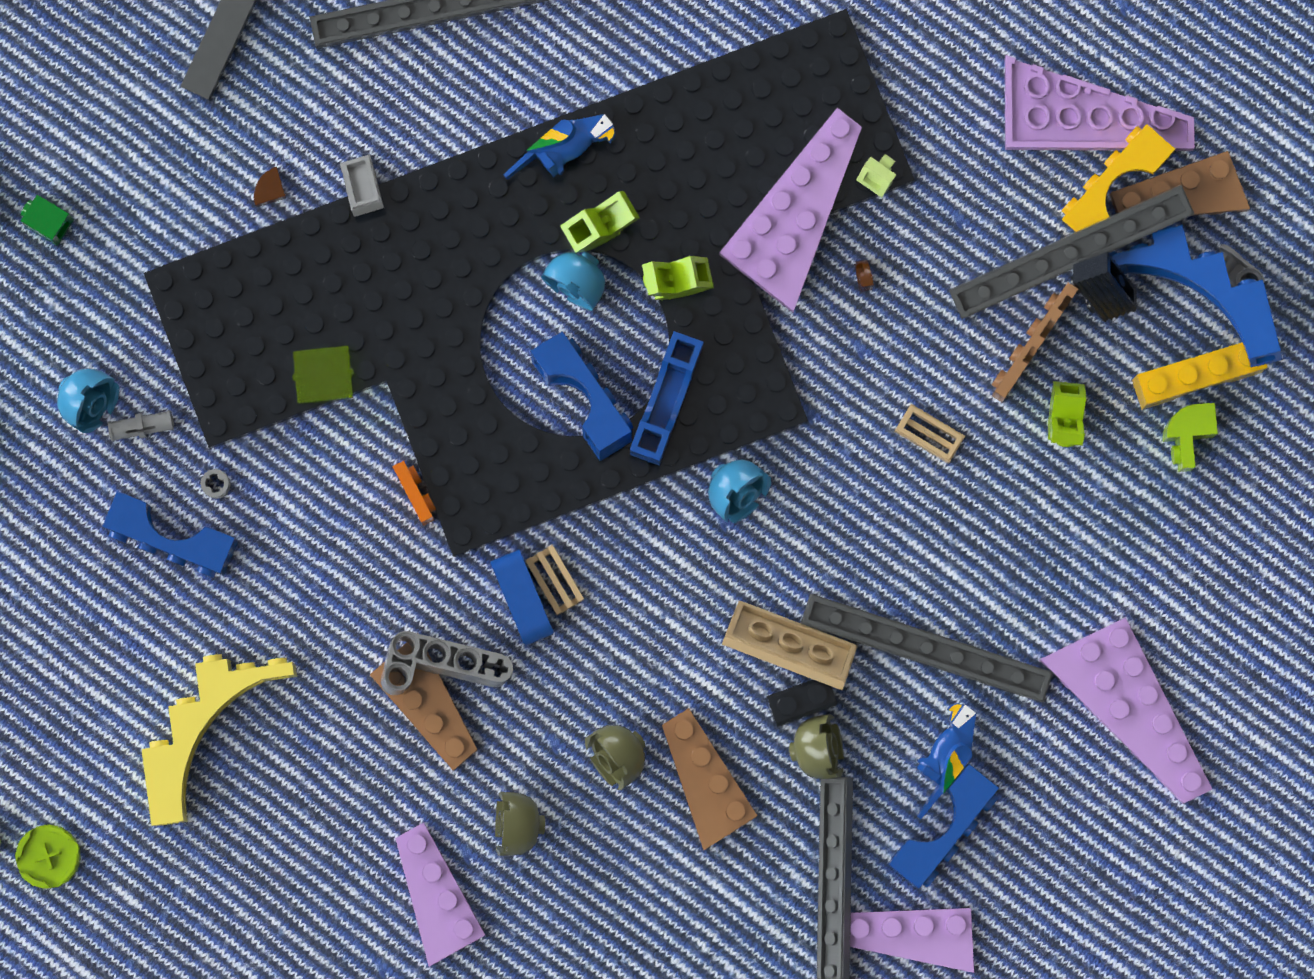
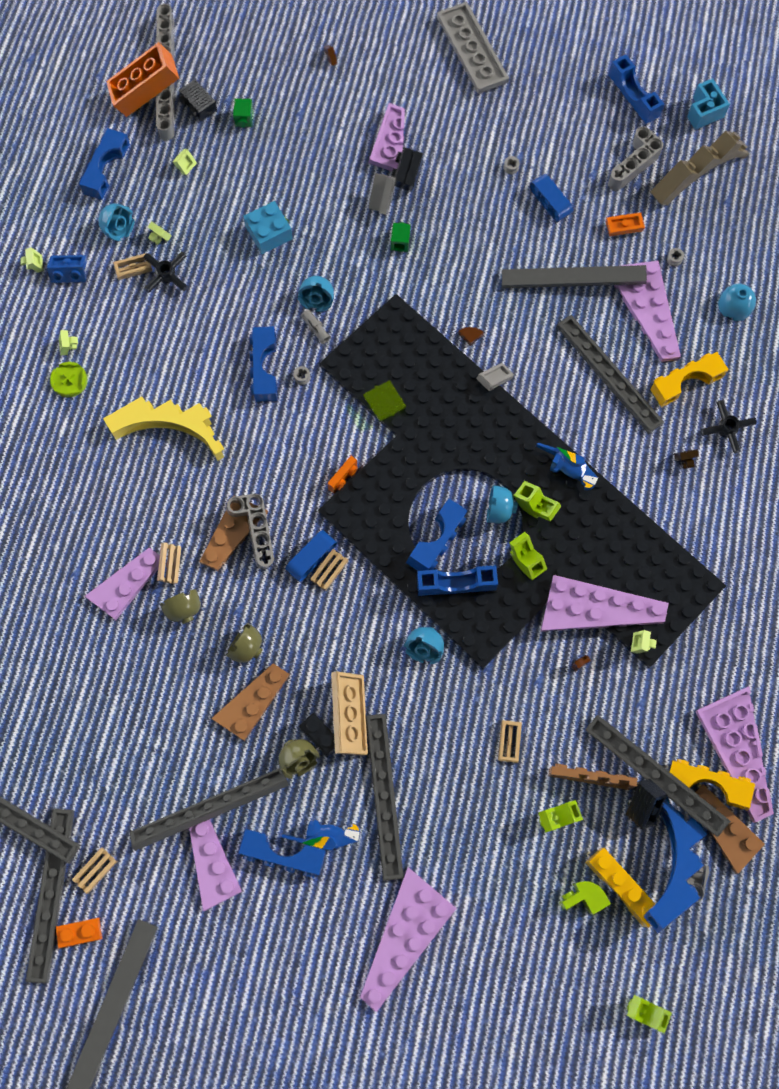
camera: 65 degrees right, 10 degrees down
none -> tan tile [157,542,181,584]

